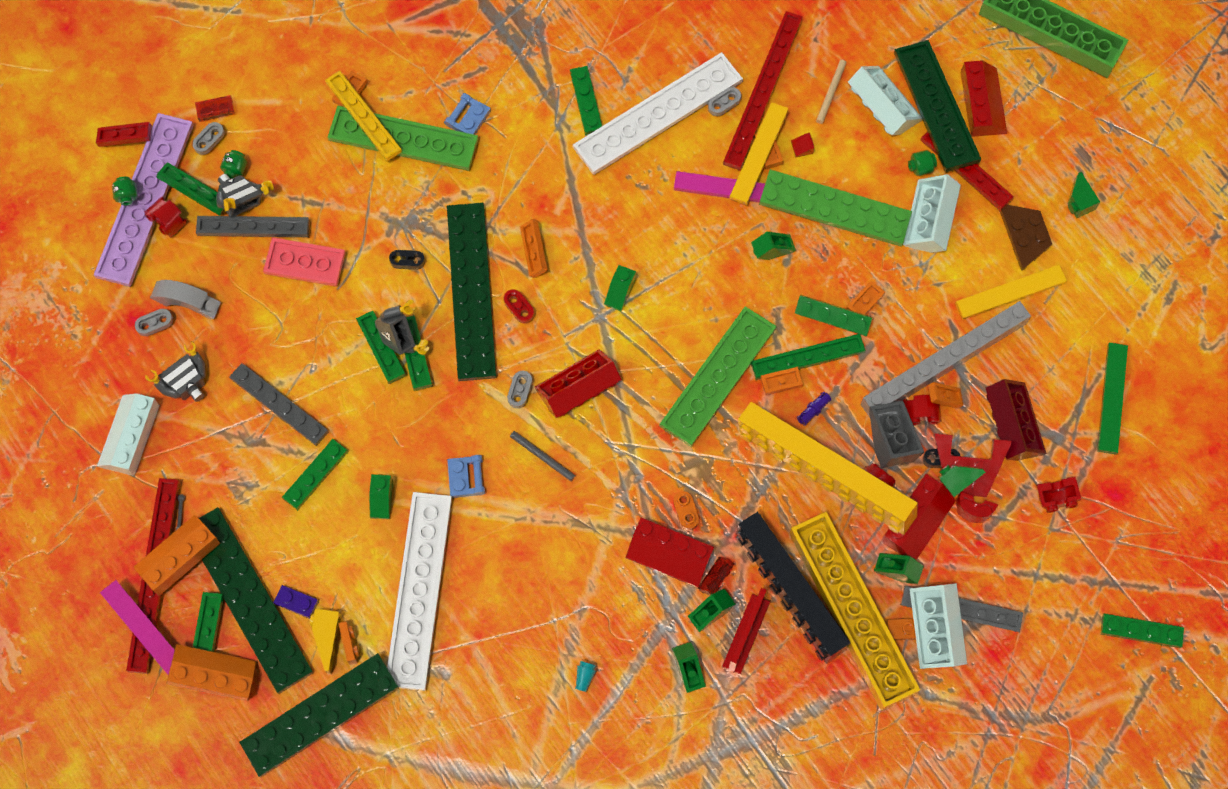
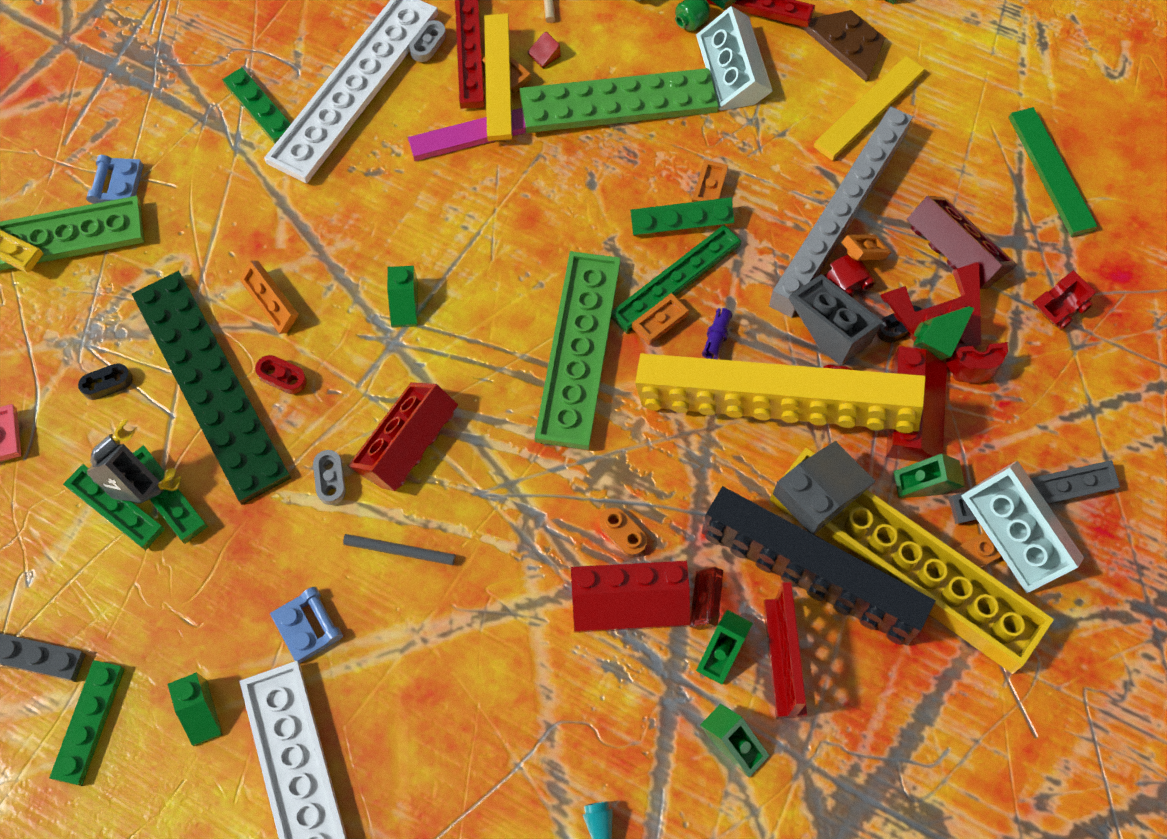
camera: 25 degrees left, 5 degrees down
green slope [751,231,796,260] -> none
none -> dark grey slope [773,441,876,535]

